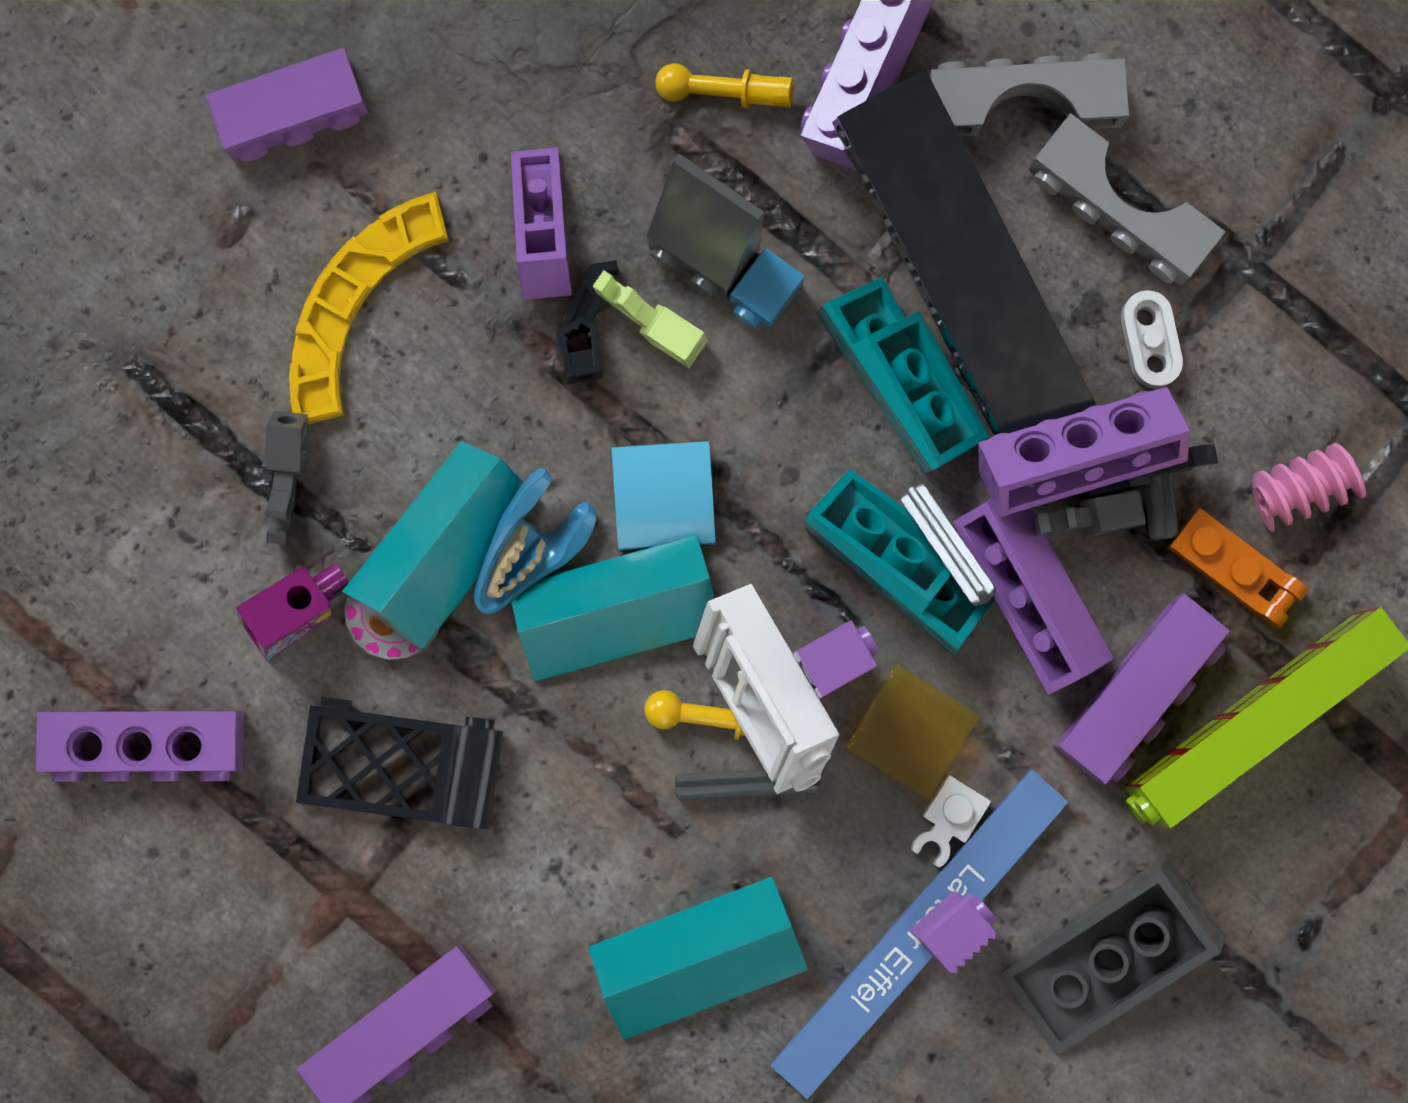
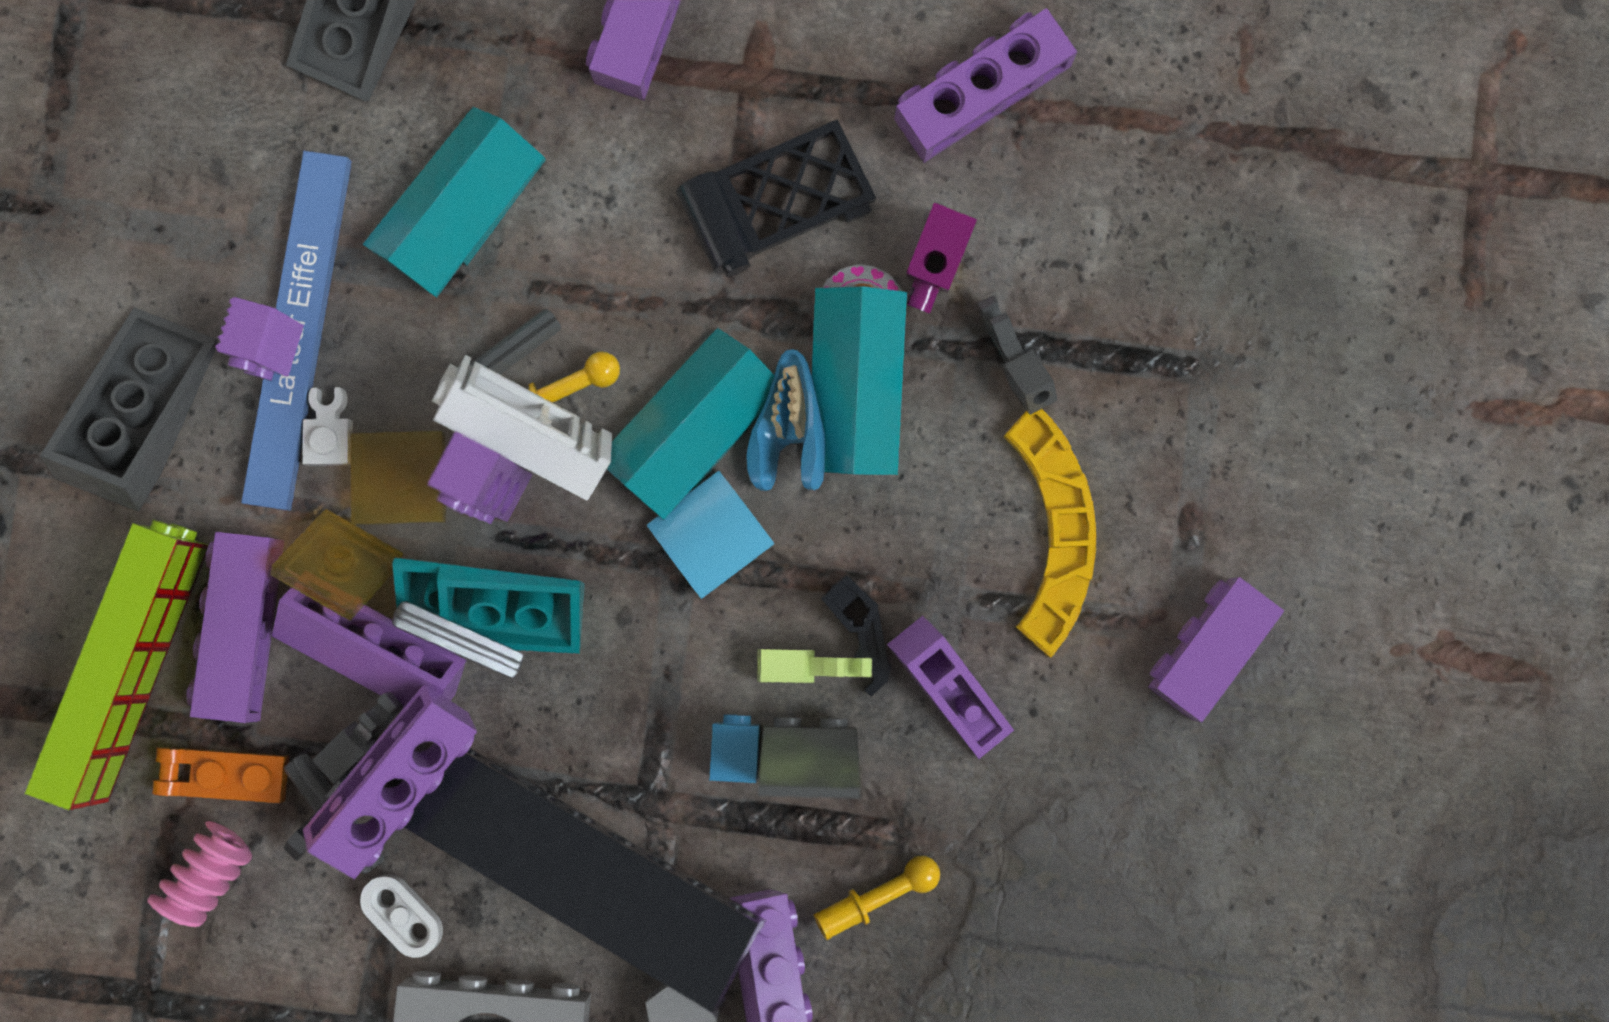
camera: 150 degrees right, 0 degrees up
teal slope [817,277,990,474] -> none
none -> clear yellow plate [270,509,404,621]

